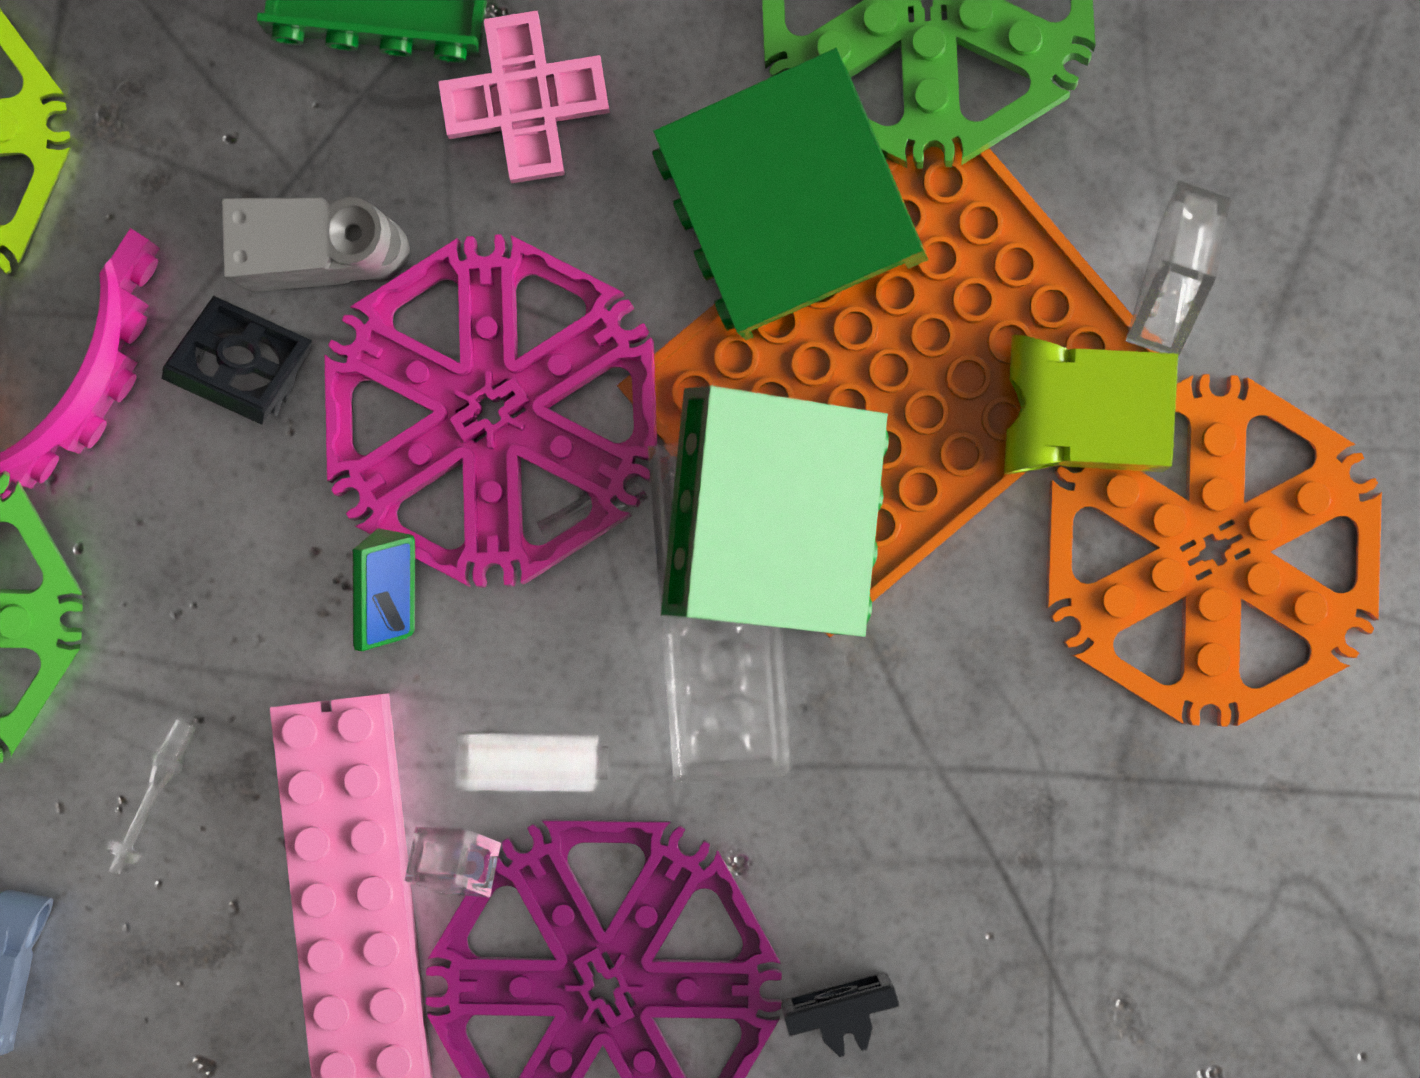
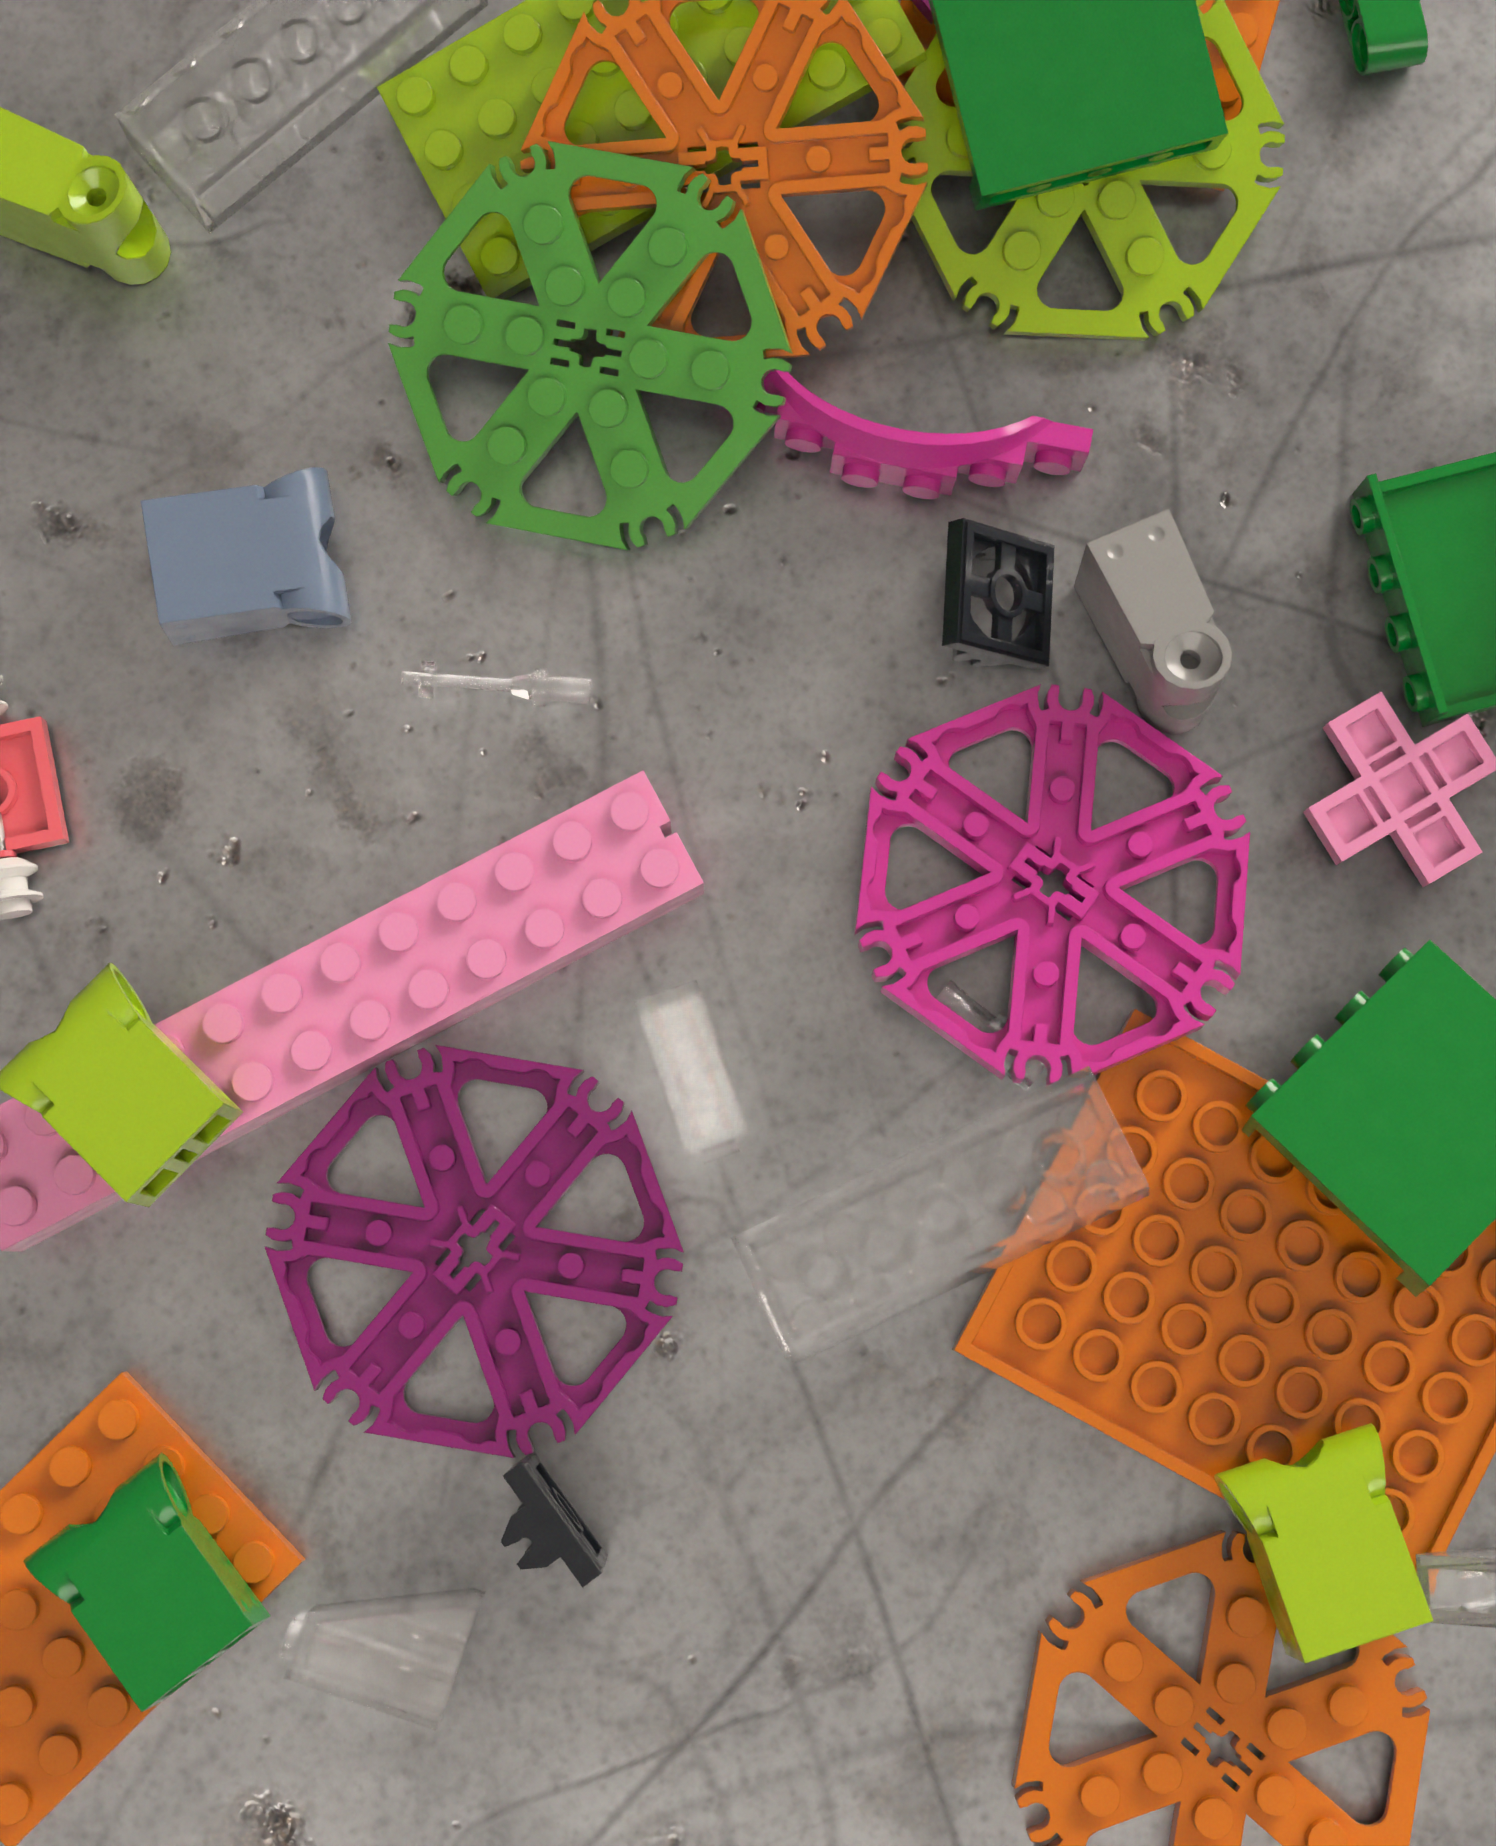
camera: 60 degrees right, 5 degrees down
slope [352,528,415,652] -> none
clear brick [404,827,501,897] -> none
panel [661,386,889,637] -> none

